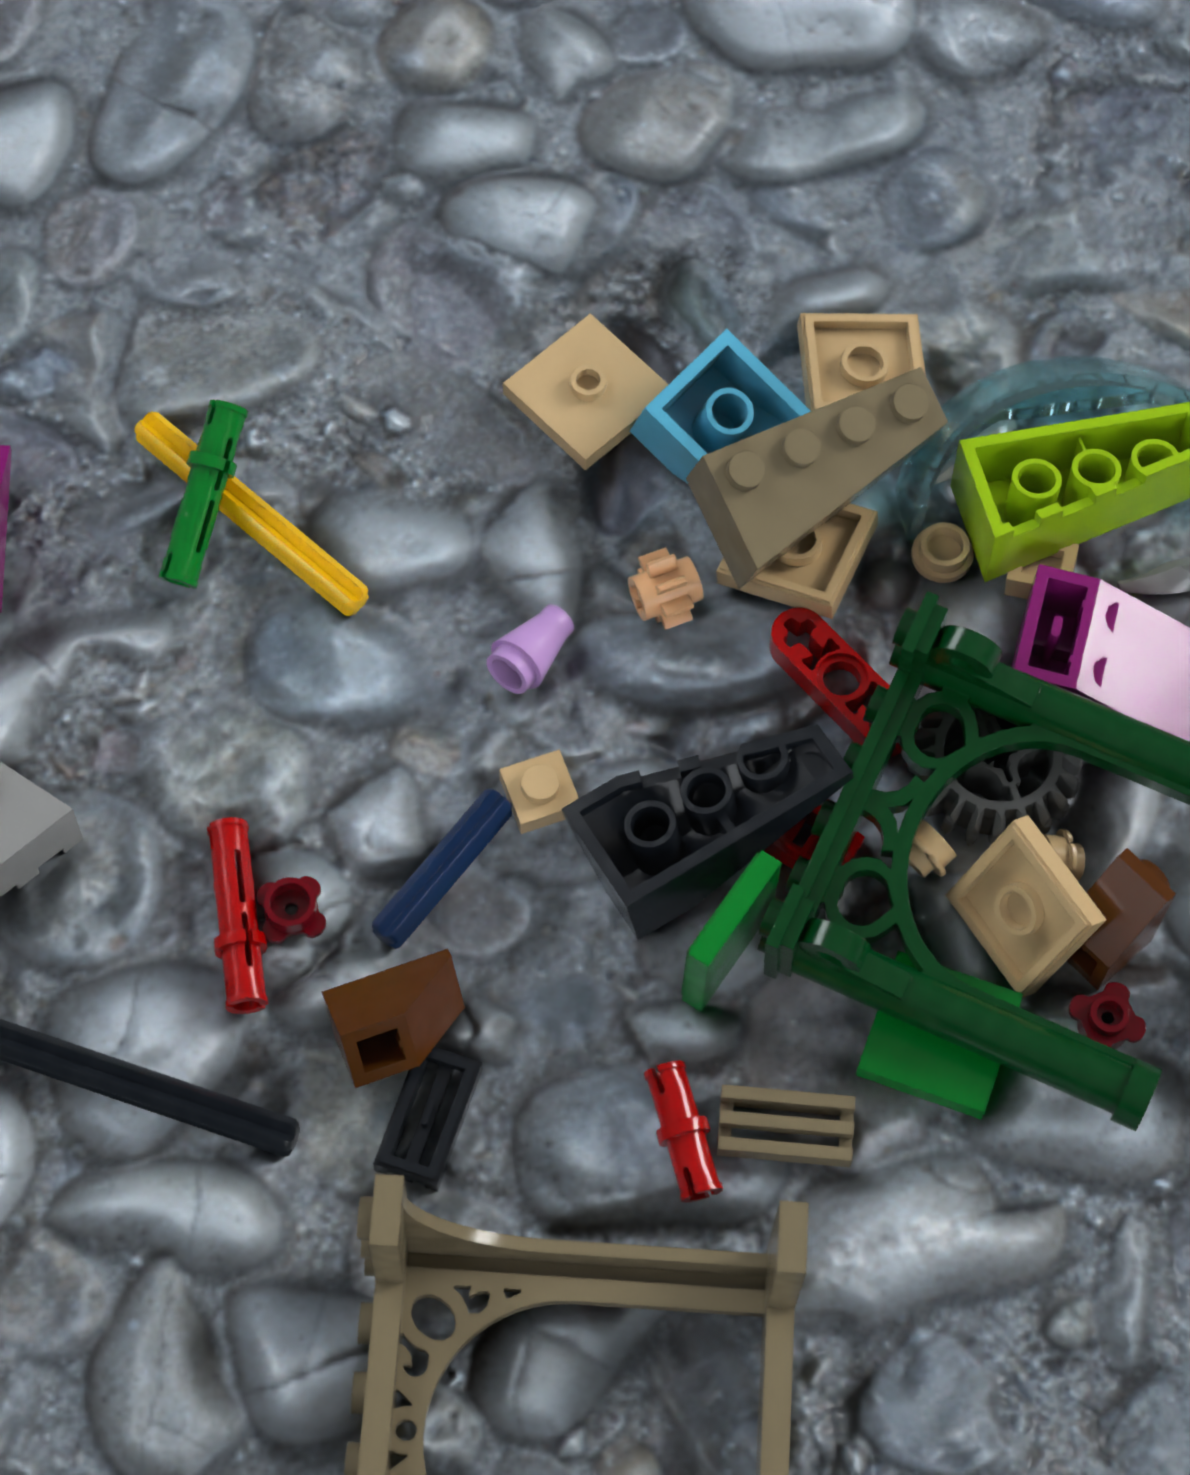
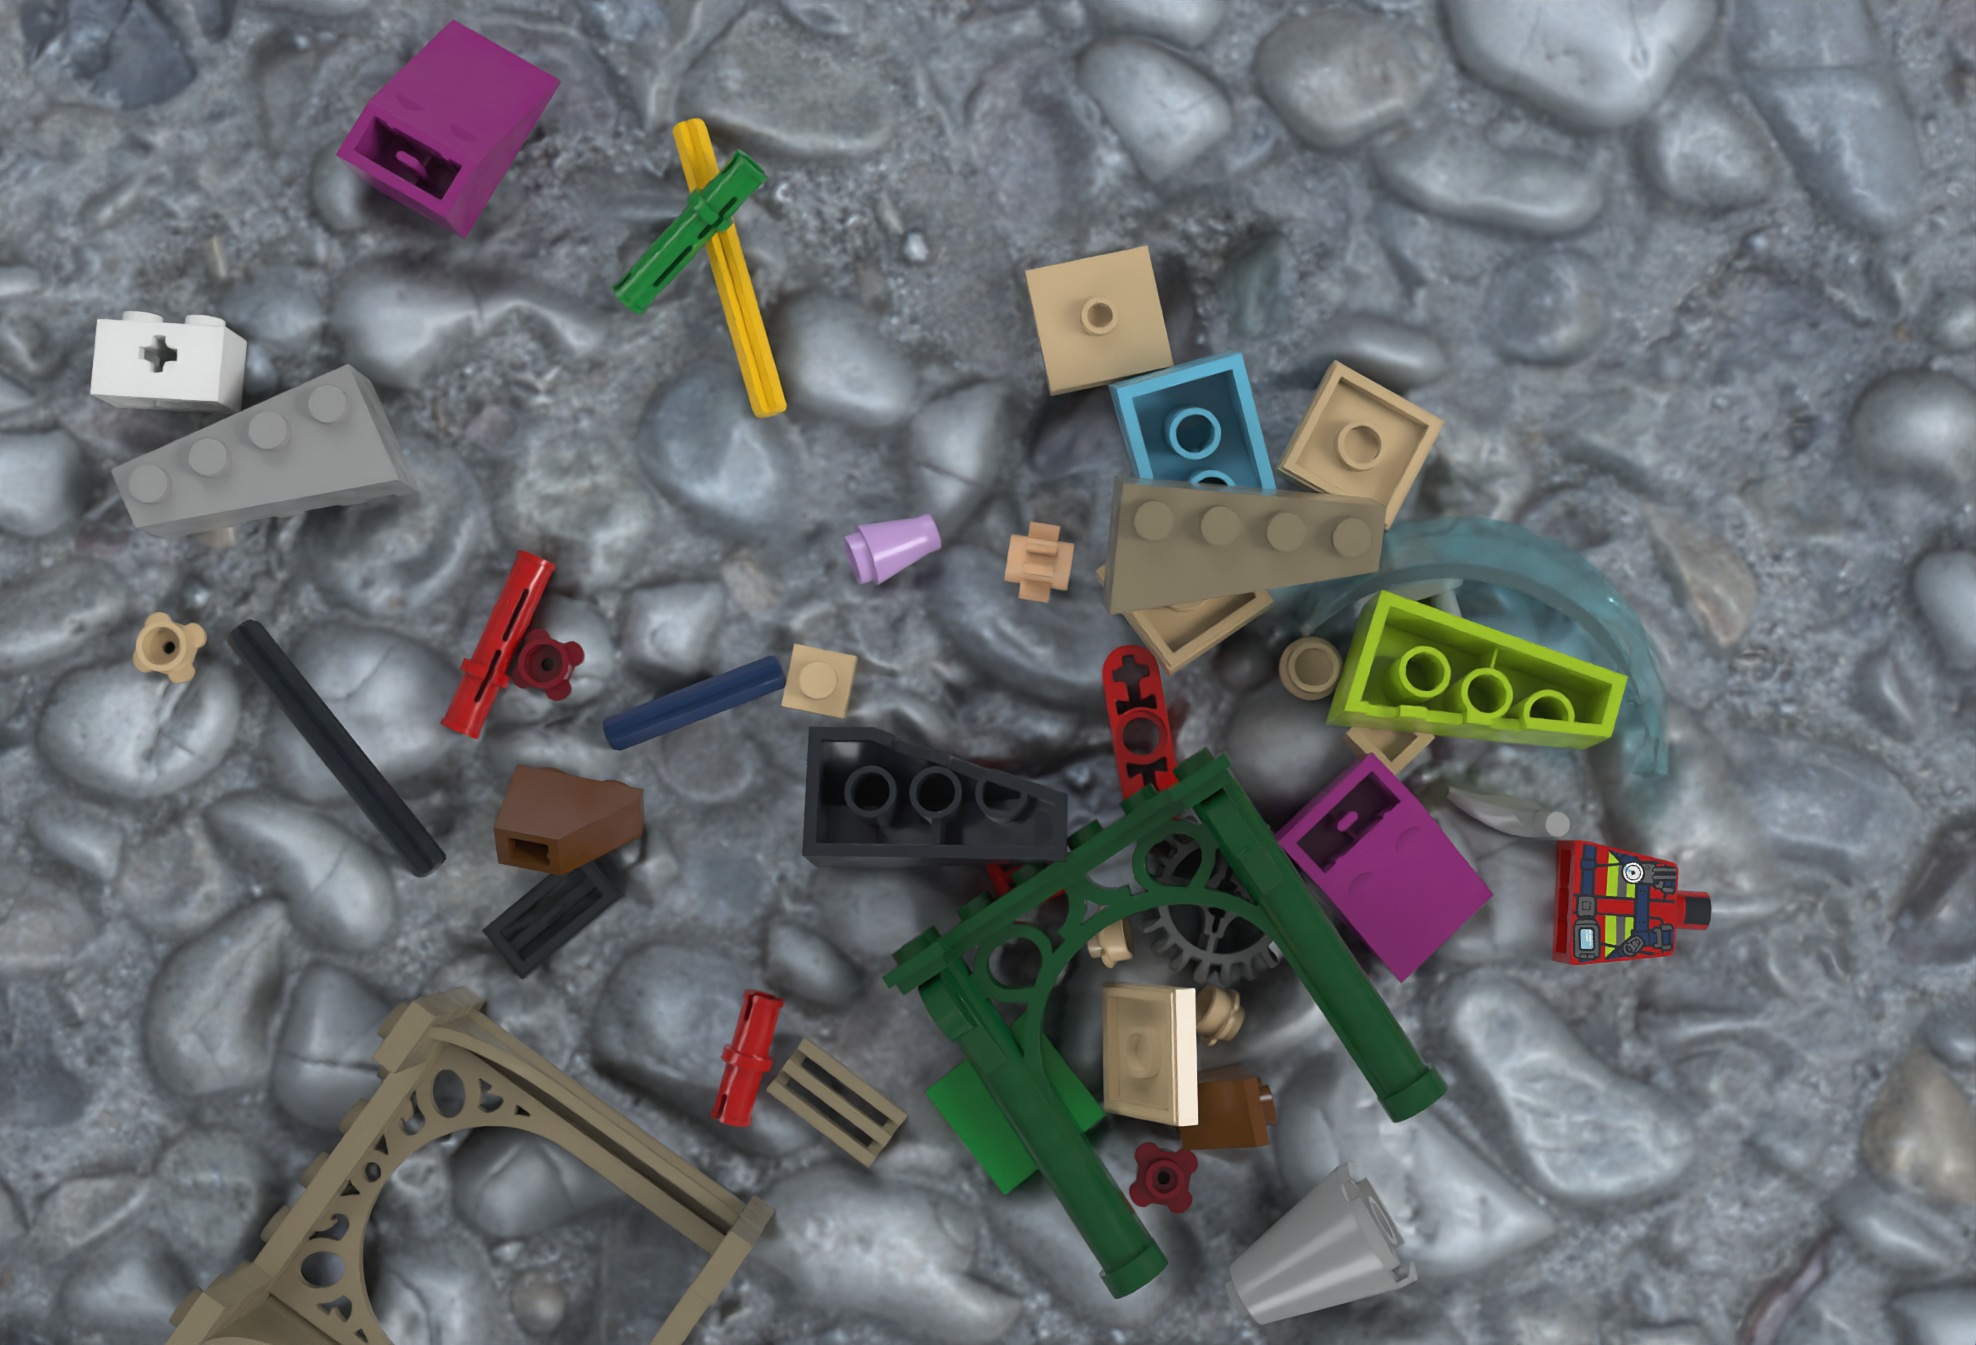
camera: 35 degrees right, 20 degrees up
green tile [681,850,782,1012] -> none

